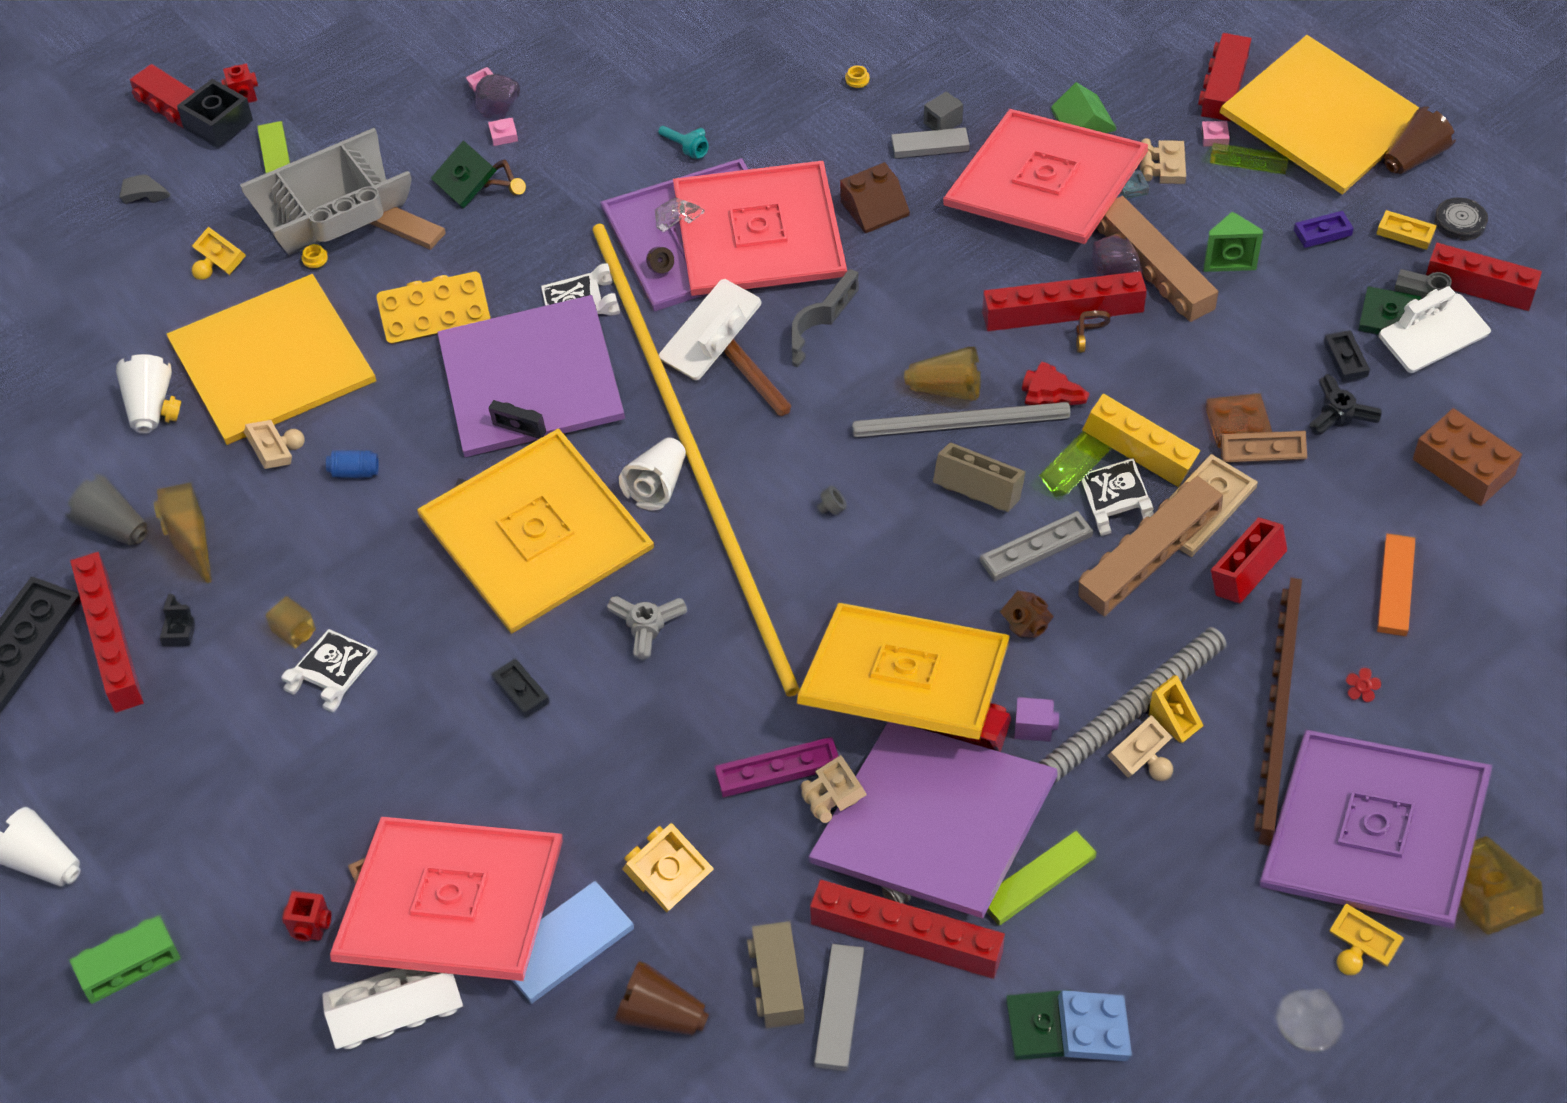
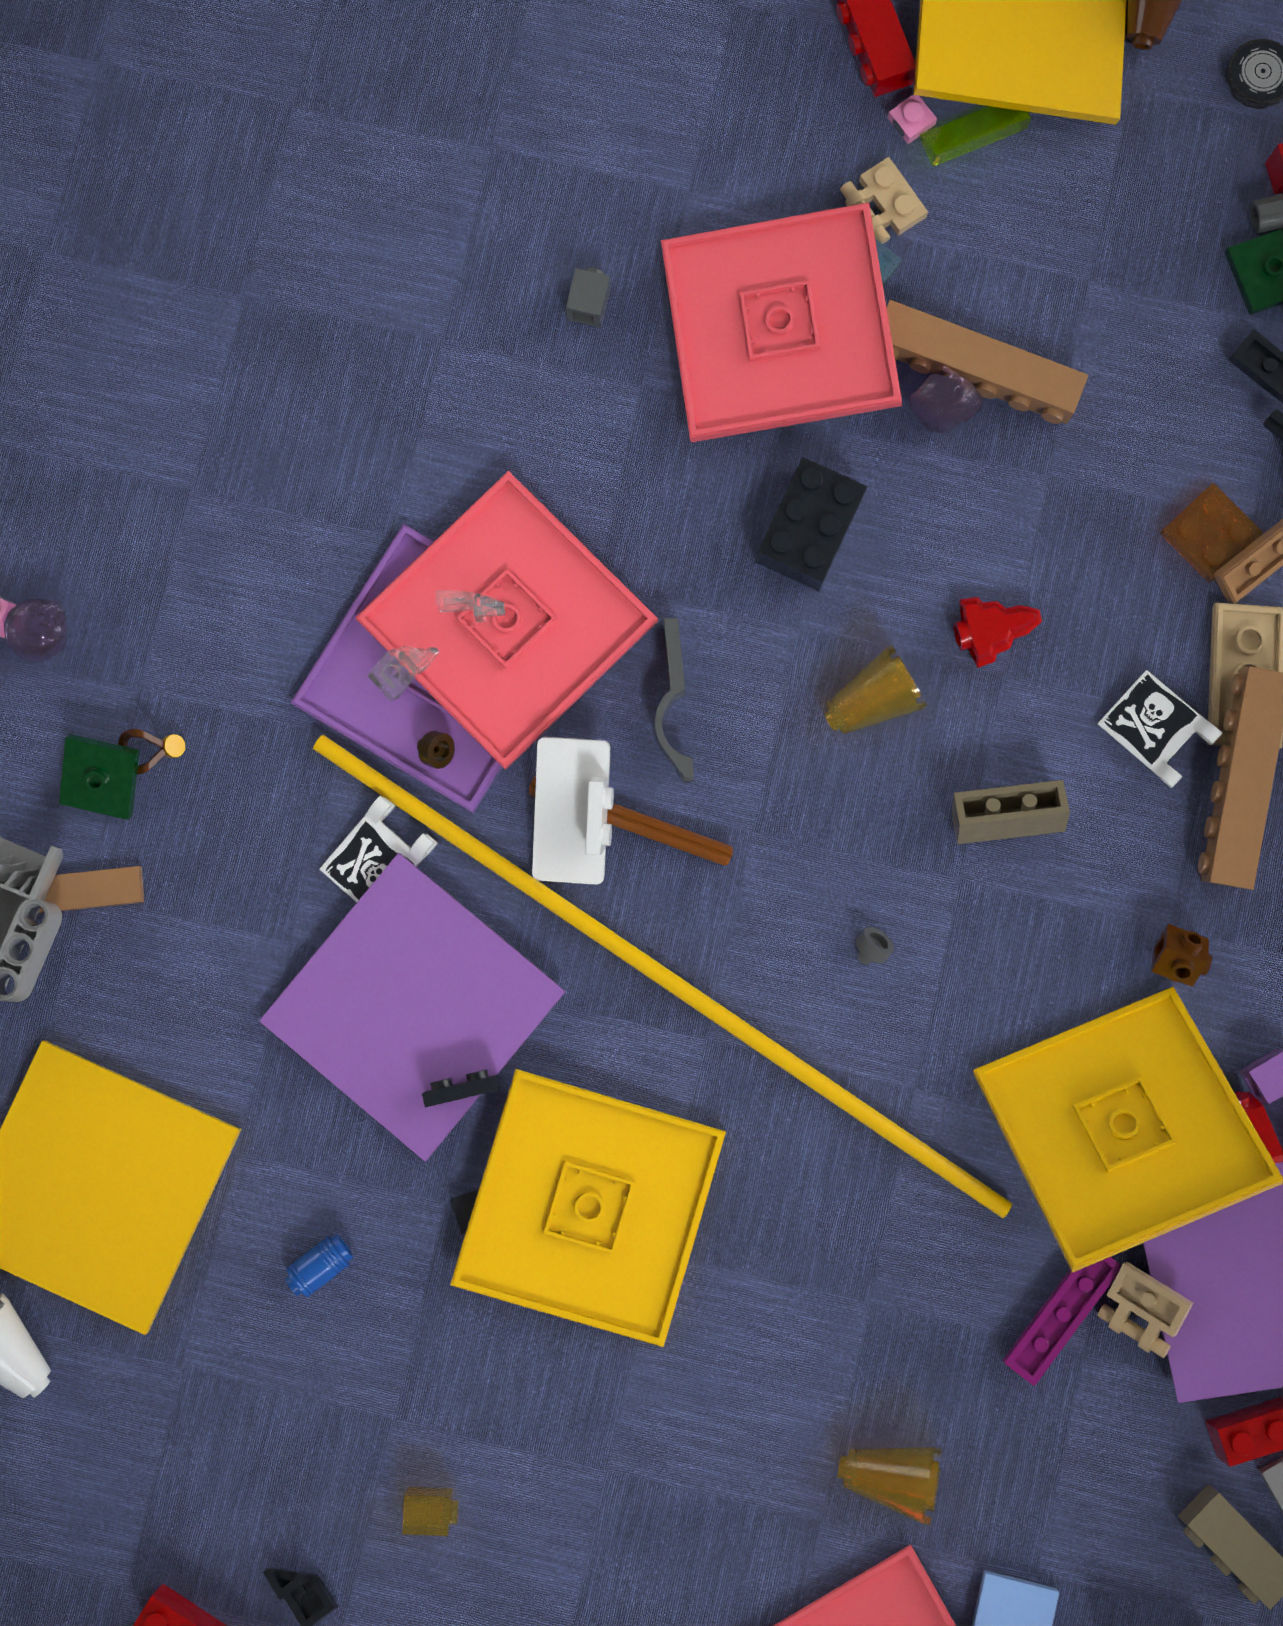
camera: 35 degrees left, 30 degrees up
dark grey cone [65,474,148,546] -> none
clear yellow slope [154,482,212,583] -> none
yellow plate [161,396,181,423] -> none
tan plate [244,420,305,469] -> none
flag [281,629,377,713] -> none
yellow plate [301,244,328,268] -> none
yellow bracket [376,272,490,344] -> none
bright pink plate [488,118,518,146] -> none
black plate [491,658,550,719] -> none
light grey bush [607,596,687,661] -> none
white cone [619,438,686,511] -> none
yellow plate [622,823,714,913] -> none
teal piece [658,126,709,159] -> none
reddish brown slope [840,162,910,234] -> none
yellow plate [845,65,870,88] -> none
light grey axle [852,402,1070,437] -> none
light grey tile [891,127,969,158] -> none
light grey tile [980,511,1093,582] -> none
red brick [982,271,1147,332] -> none
clear neon green slope [1039,431,1112,497] -> none
bright green slope [1051,82,1116,133] -> none
reddish brown piece [1076,311,1111,353] -> none
yellow brick [1082,393,1201,487] -> none
bright green slope [1203,211,1263,272] -> none
dark purple plate [1294,211,1354,248] -> none
yellow plate [1377,210,1437,250] -> none
none -> clear slope [436,590,505,623]
none -> black brick [755,457,868,591]
none -> clear yellow cone [837,1447,942,1526]

